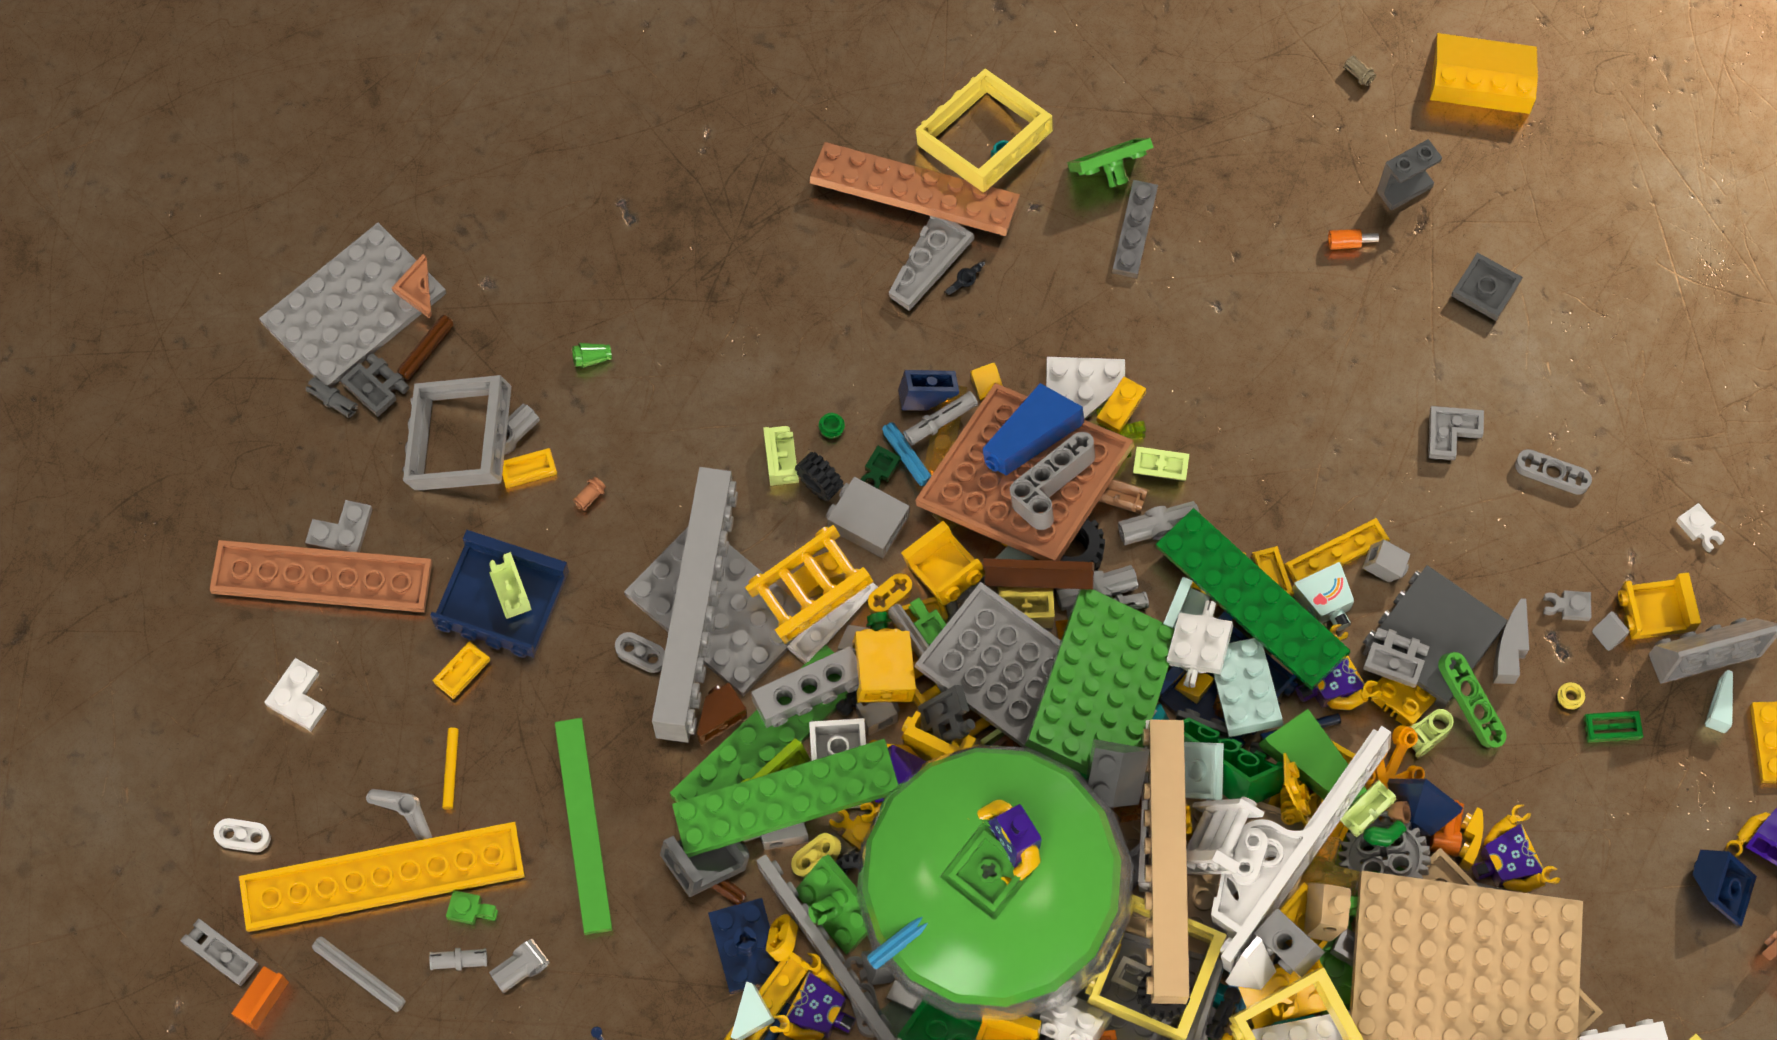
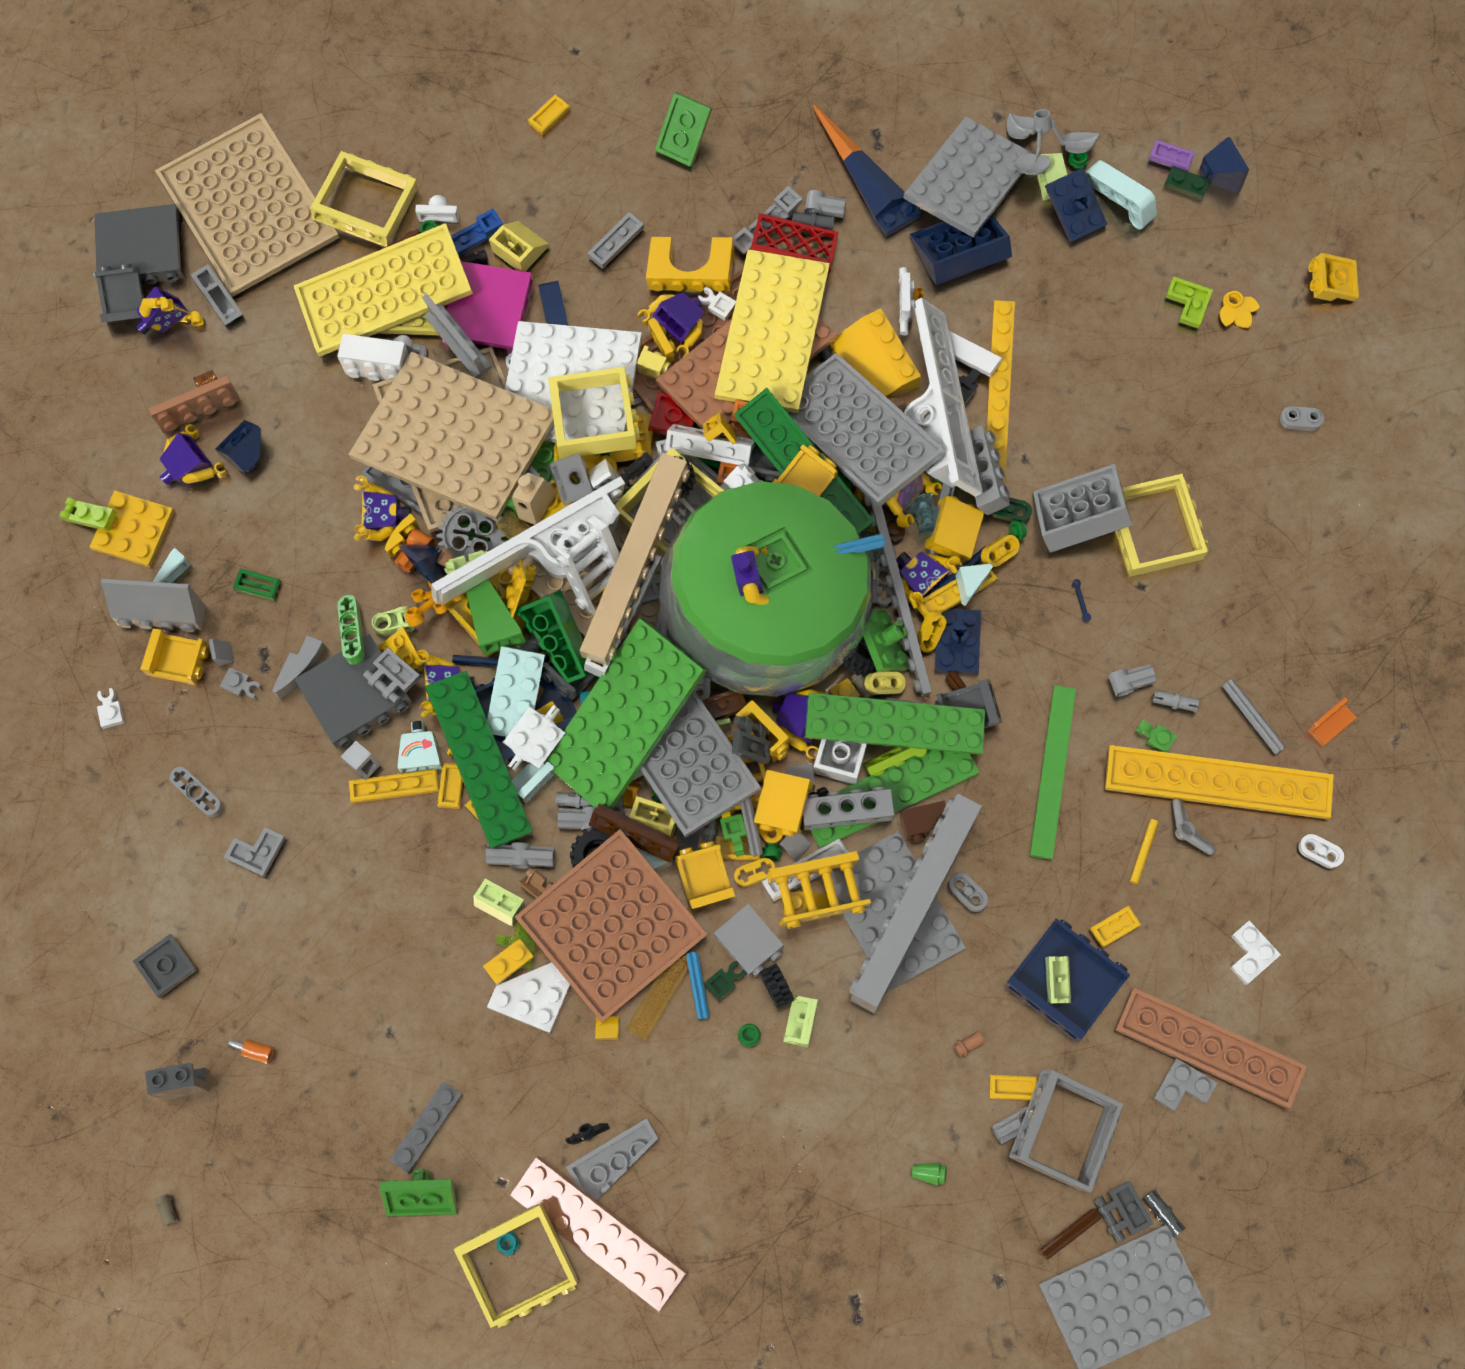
camera: 155 degrees left, 5 degrees up
light grey plate [180,918,259,987] -> none
nougat tile [392,254,432,318] -> none
dark blue slope [898,370,959,411] -> none
light grey pin [903,391,978,446] -> none
blue slope [983,383,1084,475] -> none
light grey beam [1010,432,1095,530] -> none
dark grey slope [1084,739,1150,807] -> none
light aqua plate [1184,742,1224,800] -> none
green arm [1363,820,1407,847] -> none
yellow slope [1430,33,1538,114] -> none
light yellow plate [1557,682,1585,709] -> none

